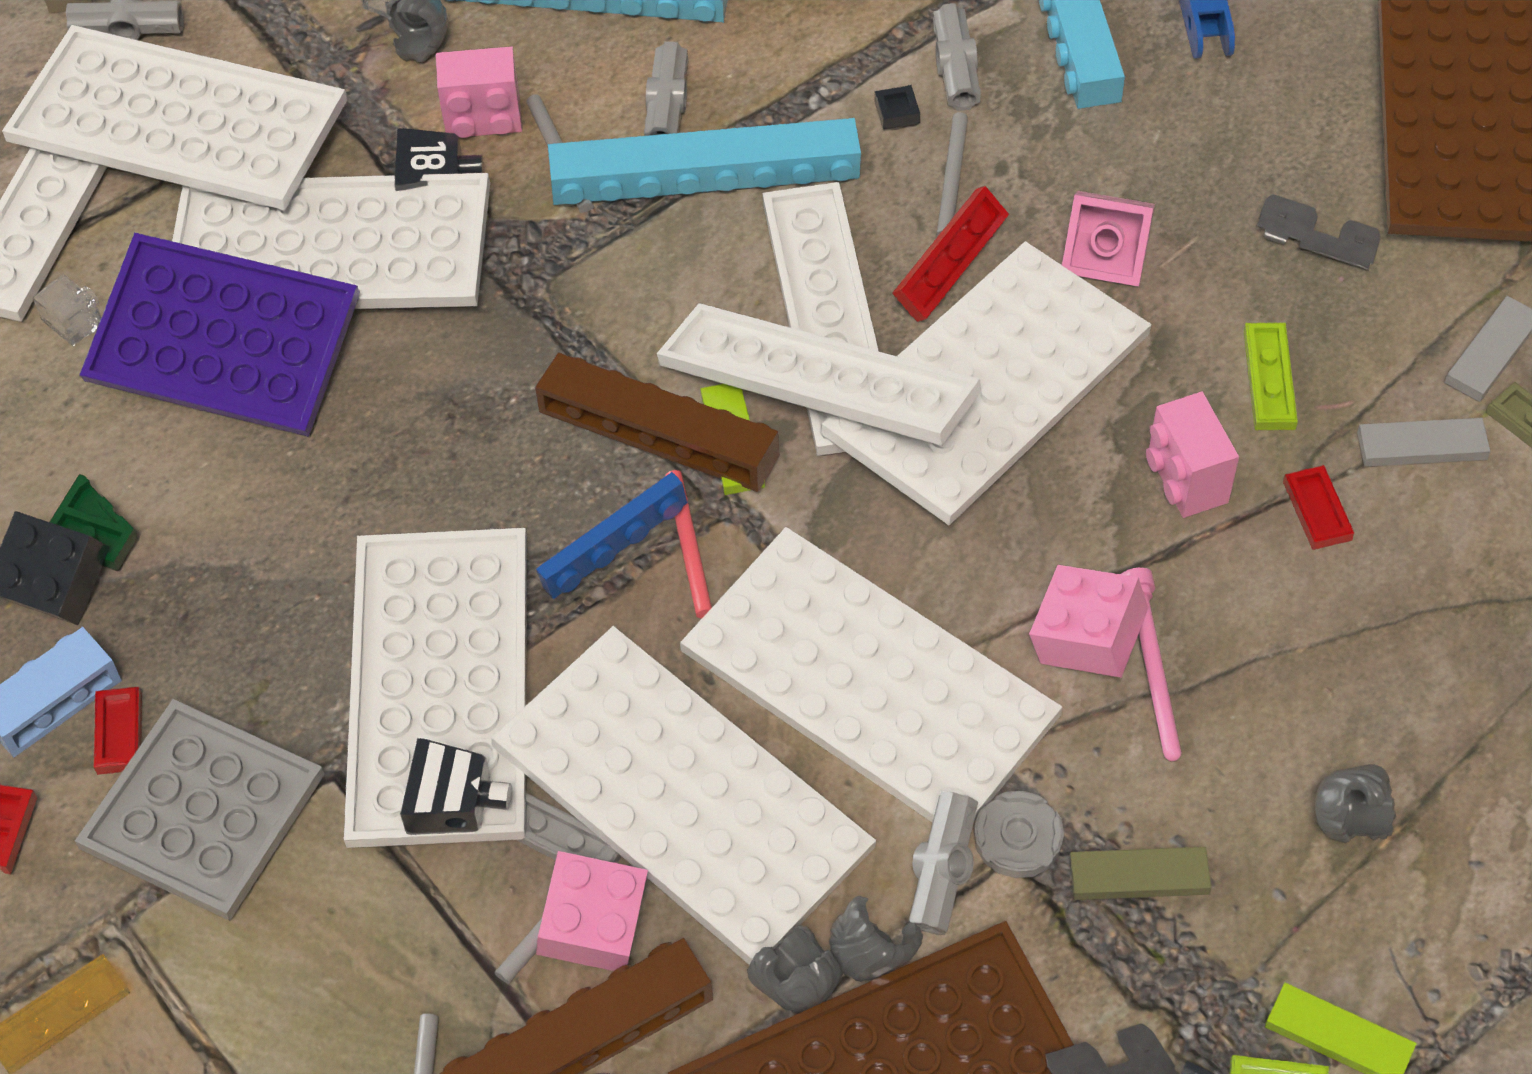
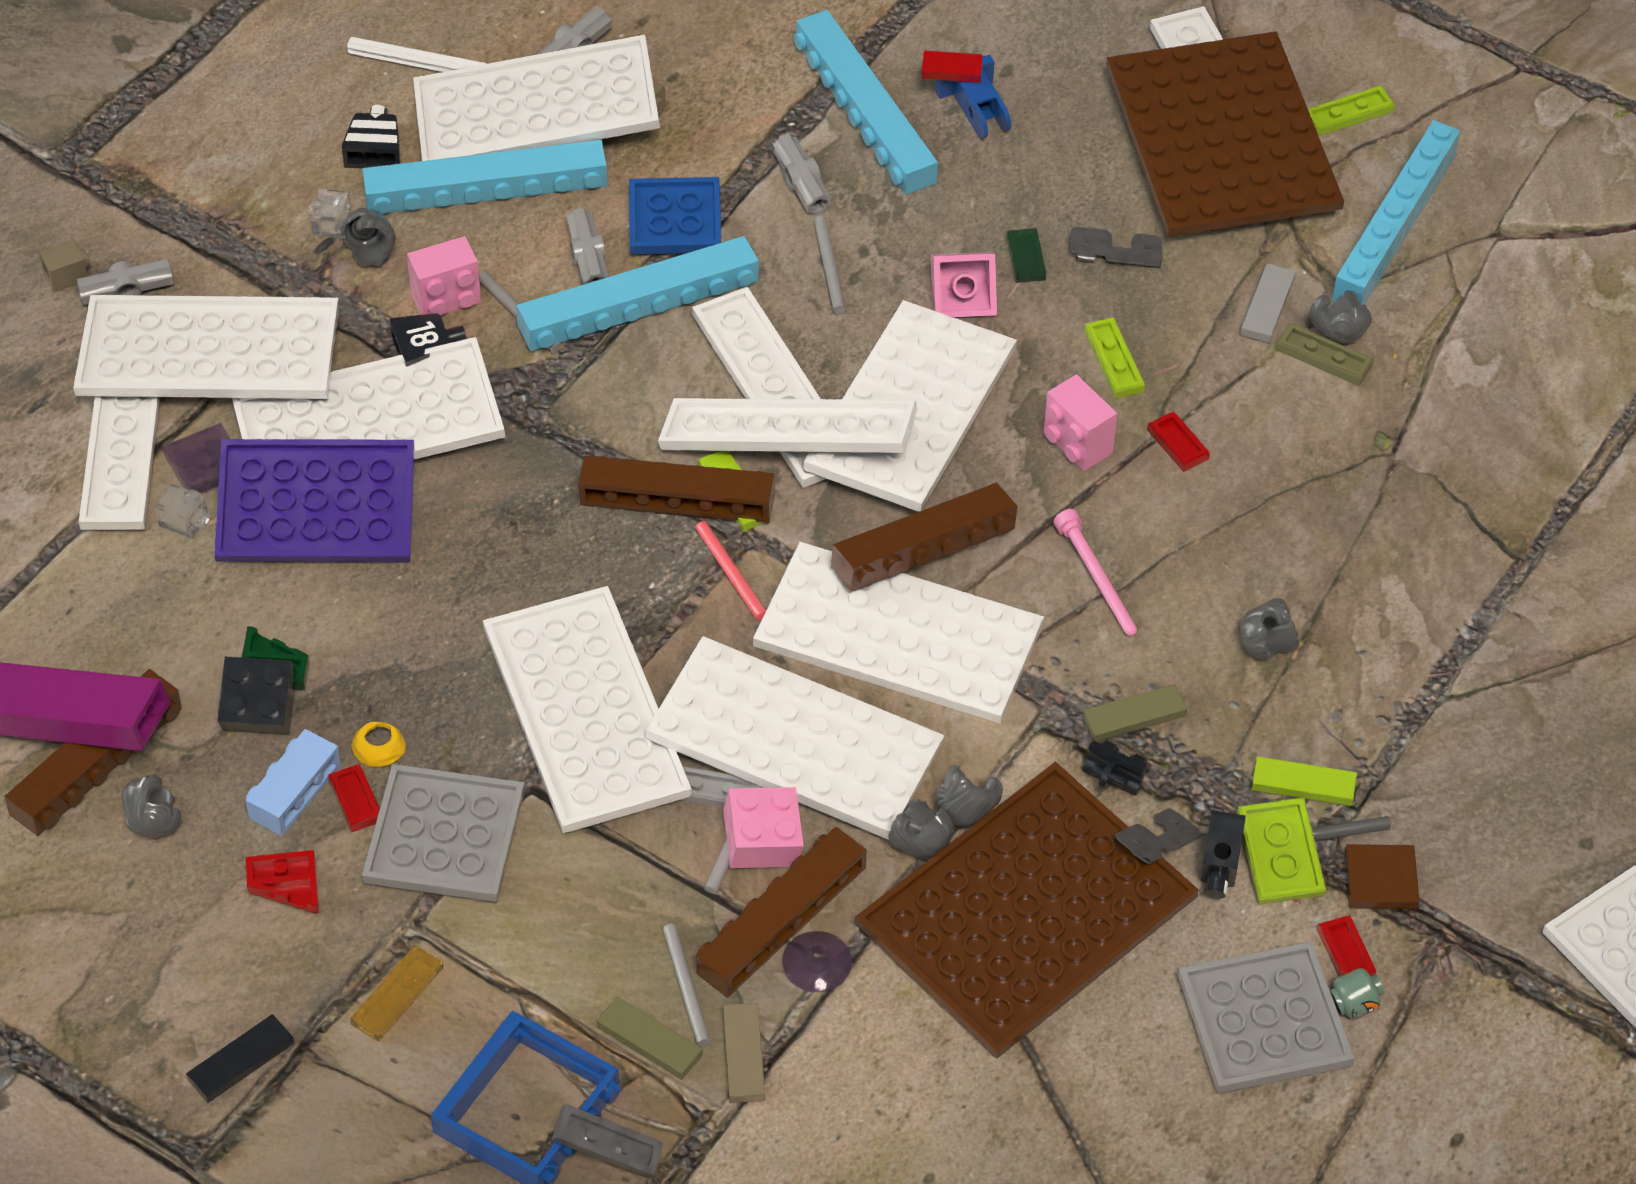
camera: 20 degrees left, 5 degrees down
black torso [400,738,512,835] -> none
blue plate [536,472,688,599] -> none
black plate [874,85,920,130] -> none
red plate [892,186,1009,322] -> none
light grey piece [908,792,978,935] -> none
light grey tile [974,791,1064,878] -> none
bright pink brick [1029,565,1149,678] -> none
light grey tile [1357,418,1490,467] -> none
none -> clear purple plate [162,423,230,498]
none -> yellow piece [351,721,406,767]
none -> blue plate [629,177,721,254]
none -> reddish brown brick [831,482,1018,592]
none -> clear green tile [1006,228,1046,283]
none -> black hips [1082,740,1147,796]

